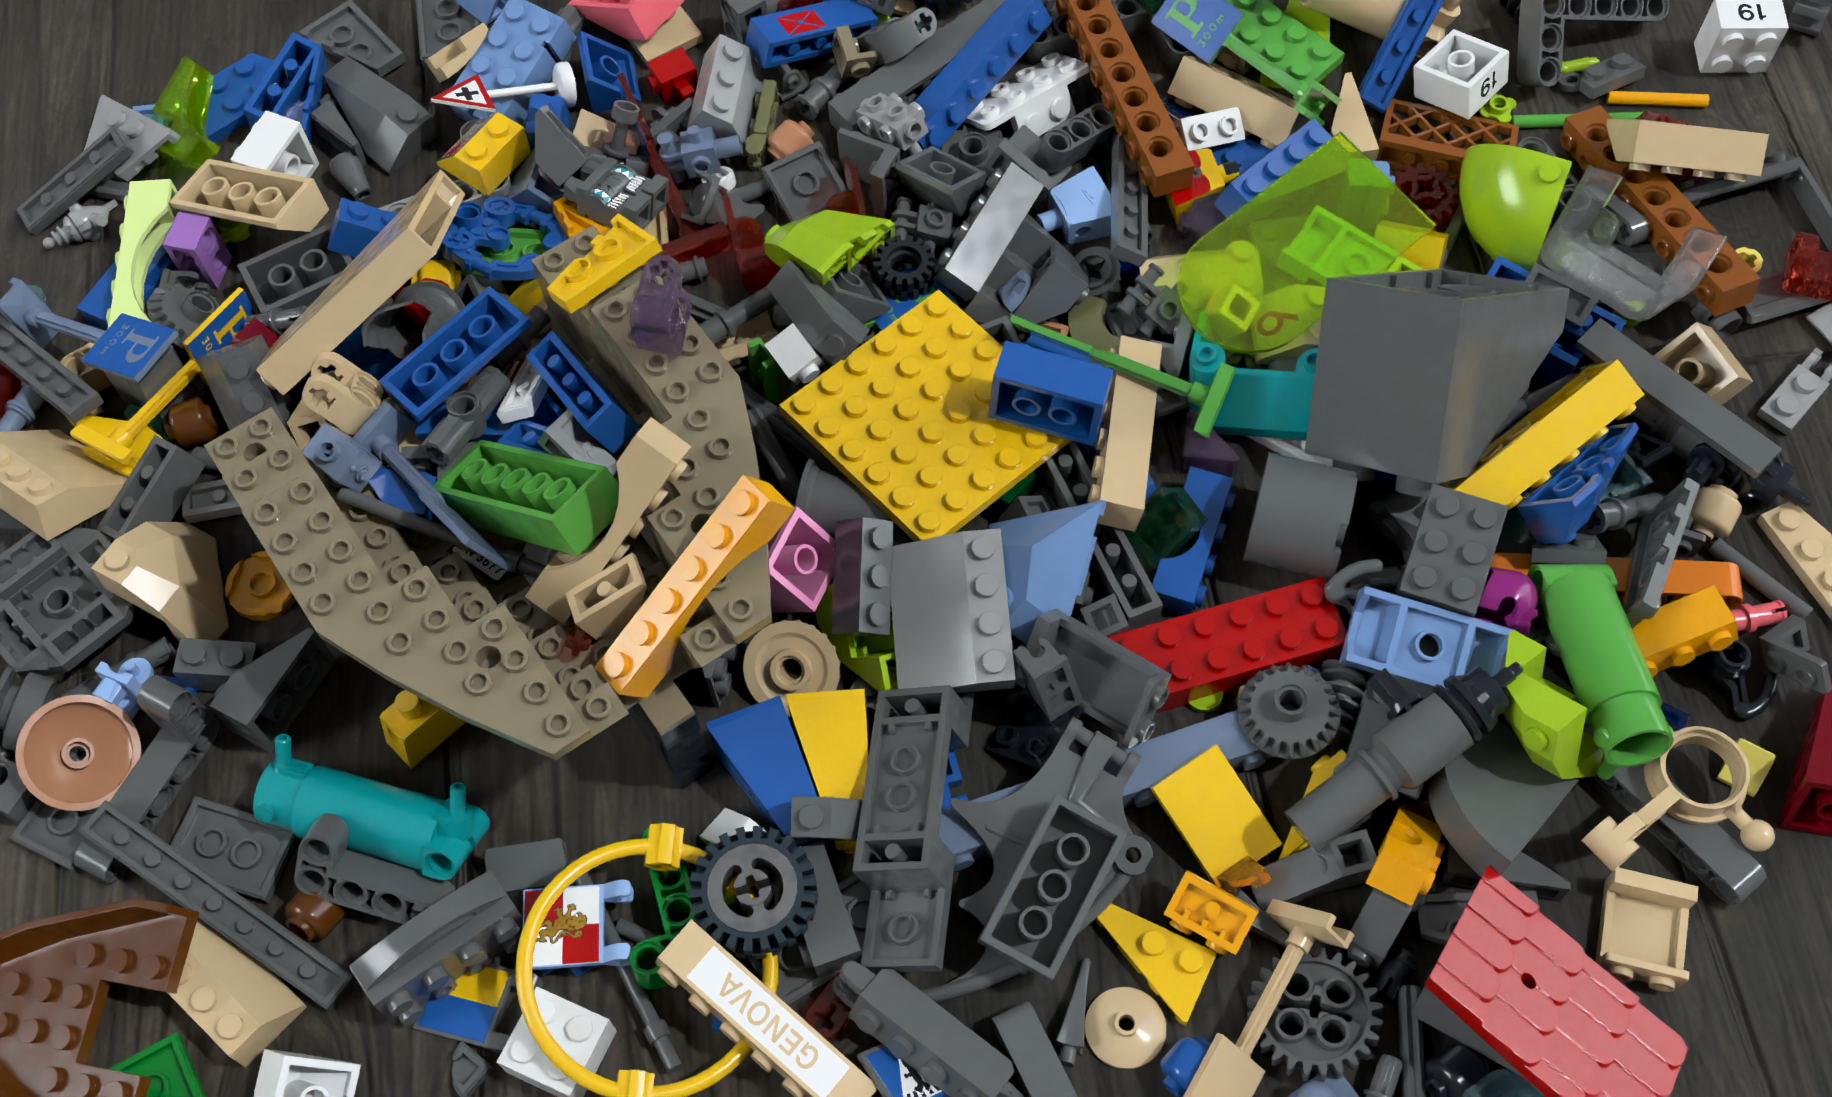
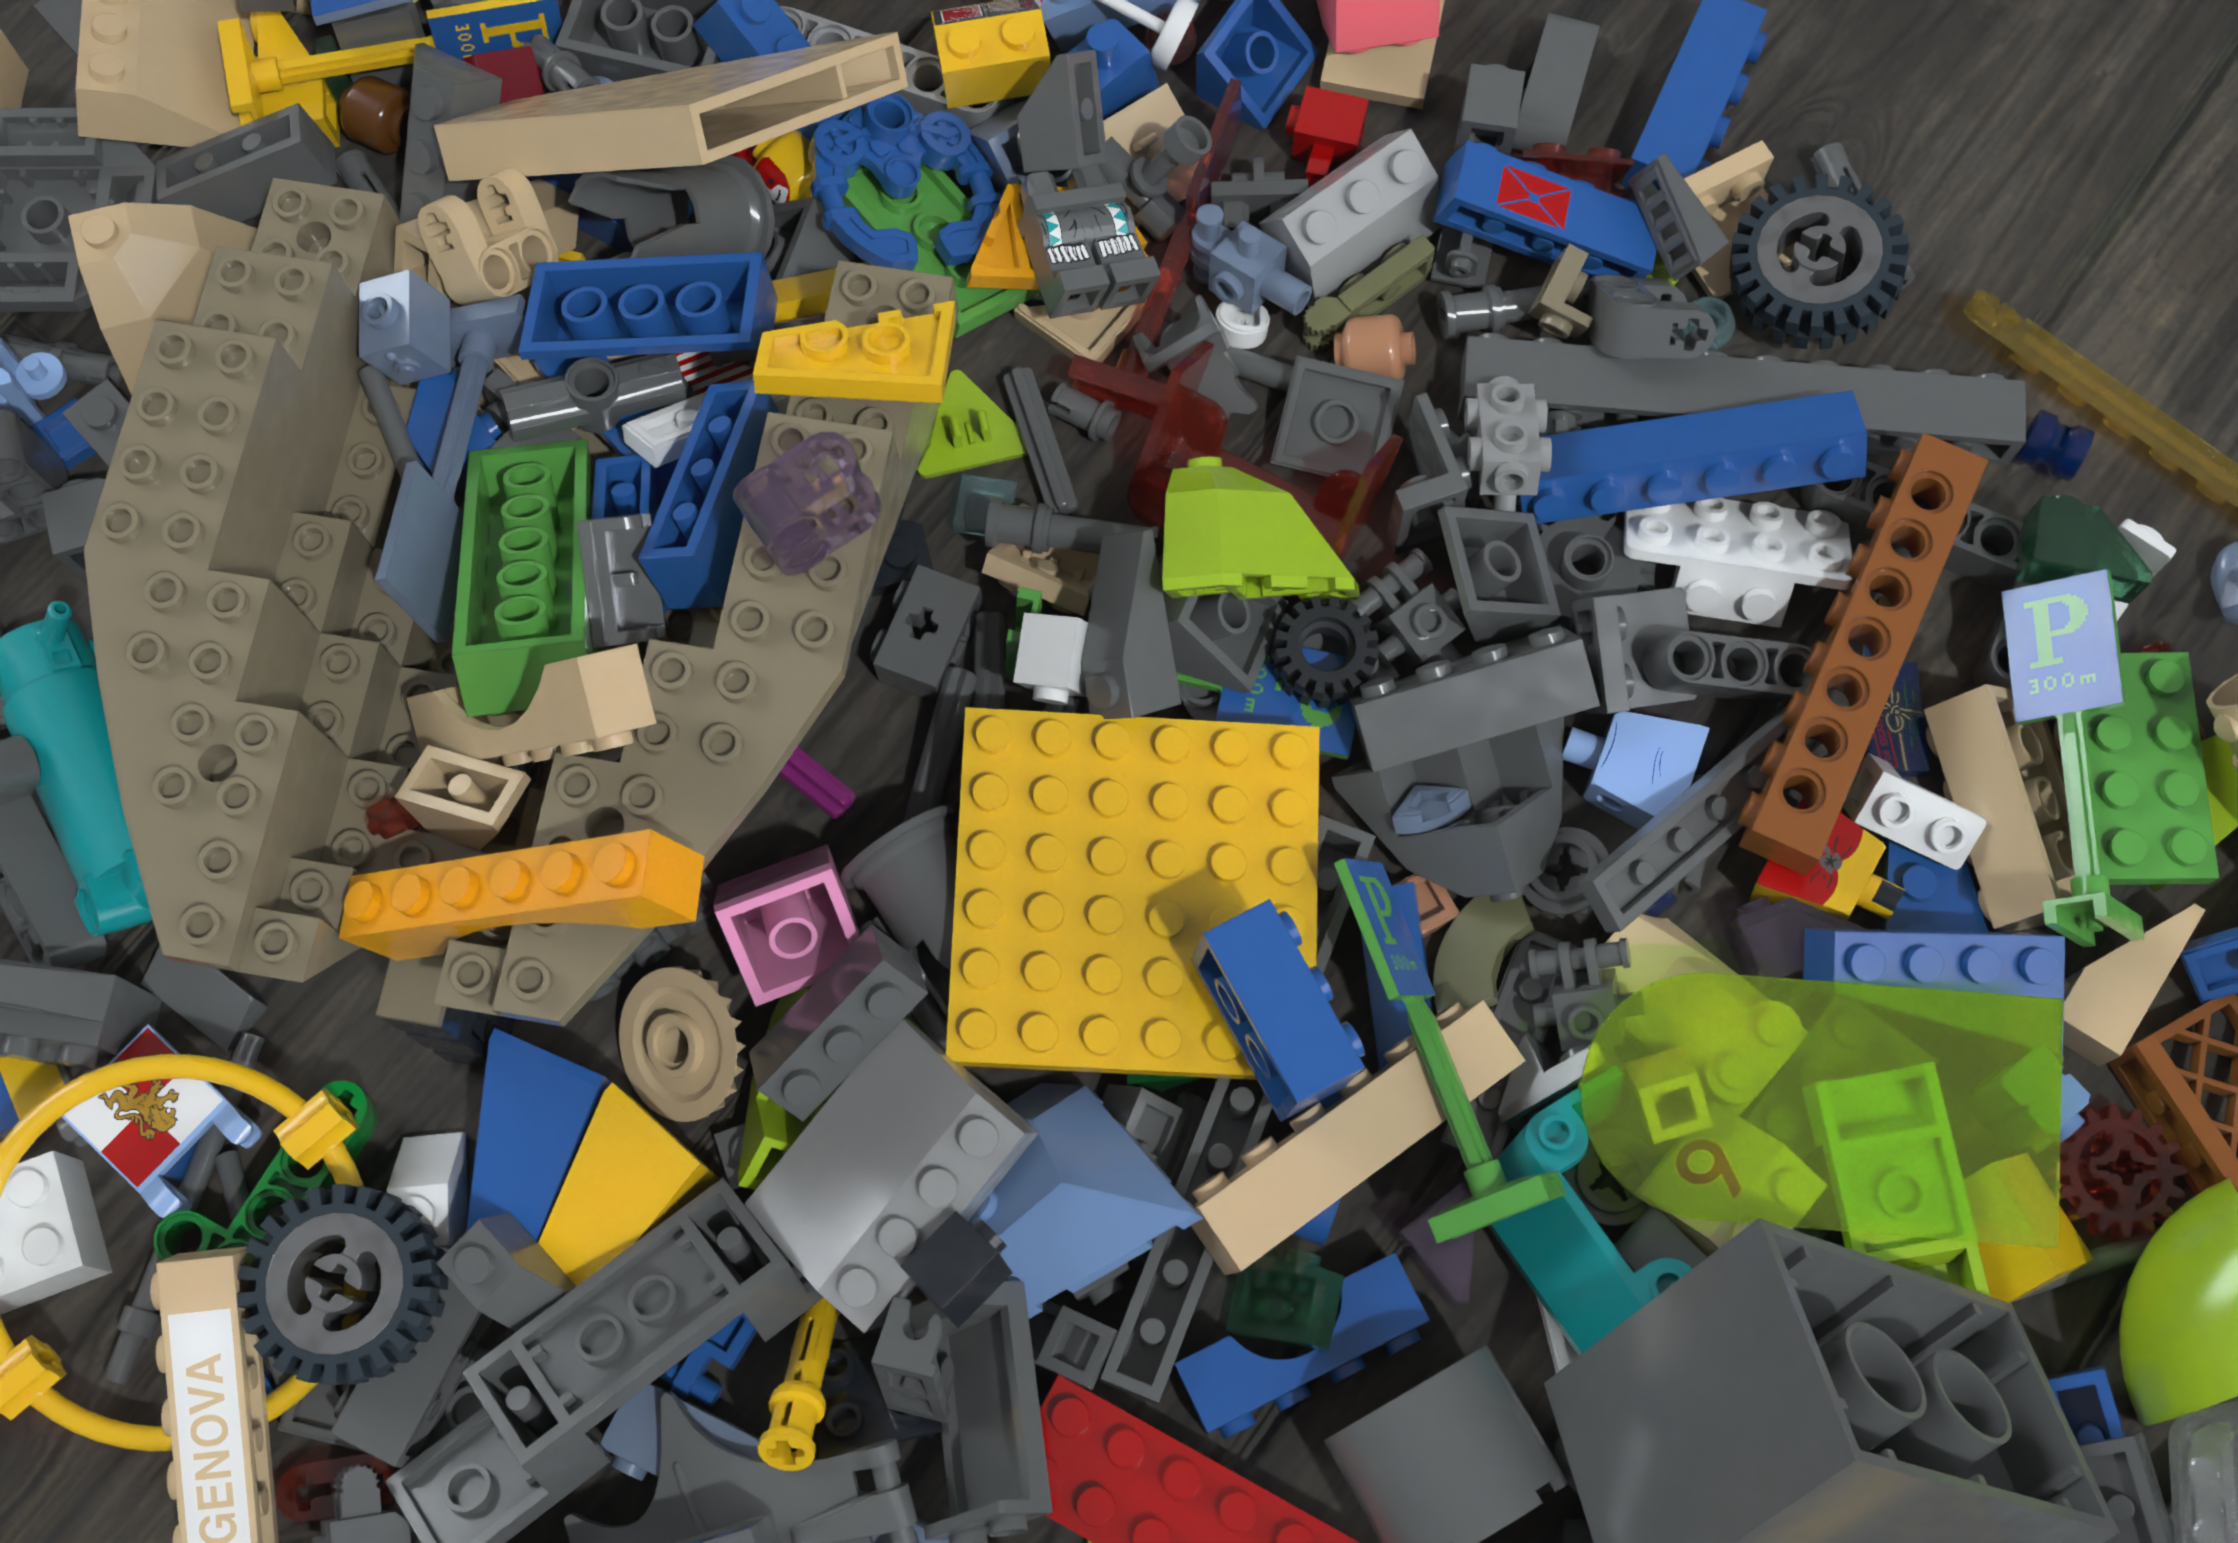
camera: 45 degrees right, 10 degrees up
none -> yellow pin [757,1298,840,1471]
none -> black brick [900,1211,1013,1328]

